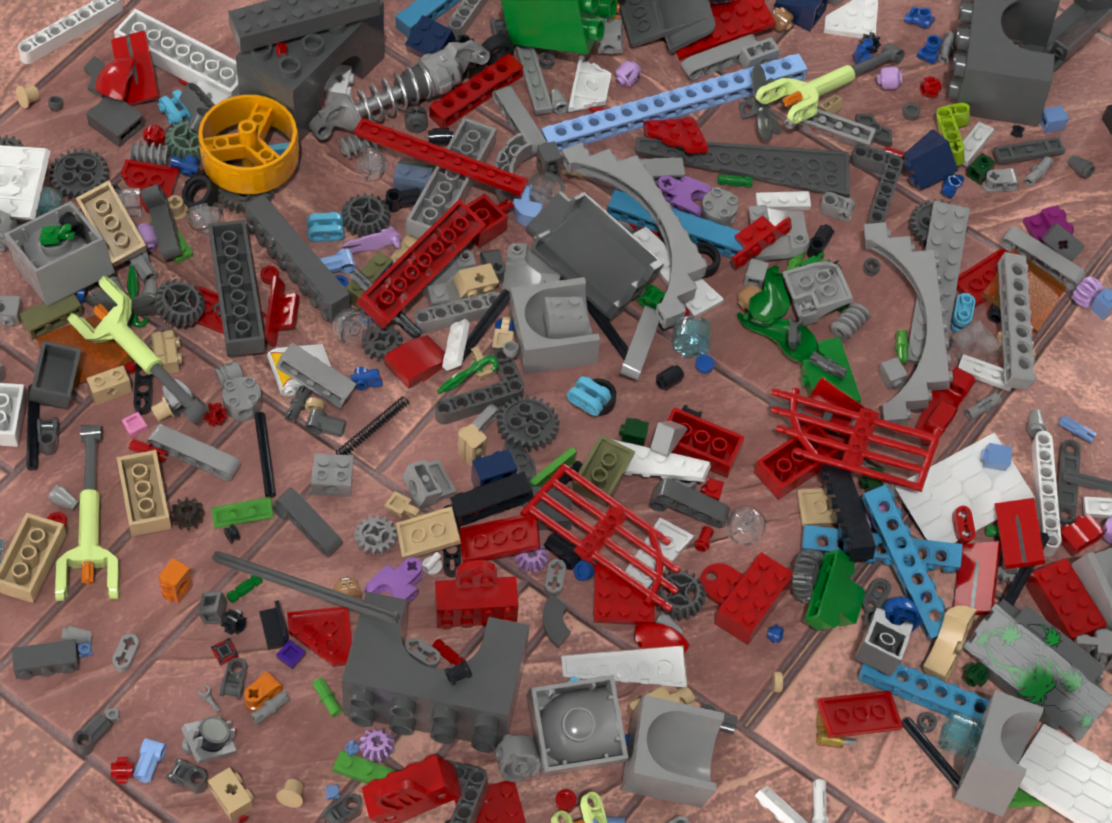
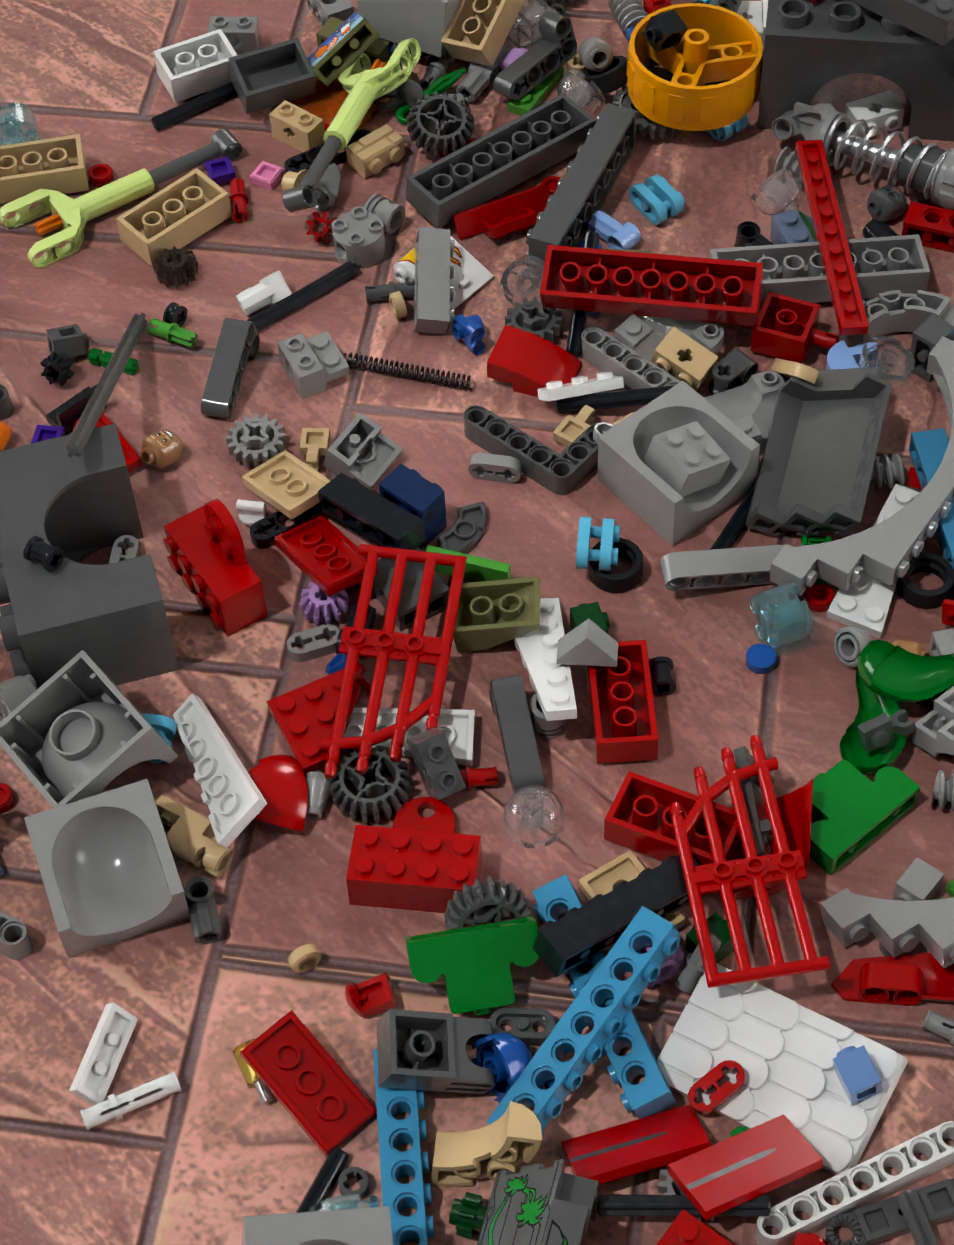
camera: 70 degrees right, 5 degrees down
dark grey piece [37,417,59,455] -> none
light grey cone [48,485,79,511] -> none
red plate [121,159,180,213] -> none
light grey beam [147,424,241,481] -> none
orange brick [158,558,193,604] -> none
bright green plate [211,497,274,528] -> none
tile [211,638,239,666] -> none
dark grey piece [305,409,346,437] -> none
dark grey gear [341,193,391,238] -> none
lavender piece [342,226,401,253] -> none
medium lavender piece [364,557,423,606] -> none
green piece [437,355,499,394] -> none
tan brick [457,424,487,468] -> none
dark grey gear [497,395,560,451] -> none
dark grey tile [543,595,571,648] -> none
black brick [656,365,684,391] -> none
red brick [701,478,724,501] -> none
blue plate [768,624,784,643] -> none
dark grey pin [809,351,848,380] -> none
none -> bright green axle [147,318,198,348]
none -> dark purple plate [204,156,236,184]
none -> white piece [235,270,292,316]
none -> olive brick [307,11,380,86]
none -> red plate [345,973,397,1018]
none -> dark grey brick [406,727,466,800]
none -> light grey head [579,36,613,72]
none -> black brick [642,9,688,53]
none -> tan beam [771,358,820,384]
none -> light grey brick [834,626,873,668]

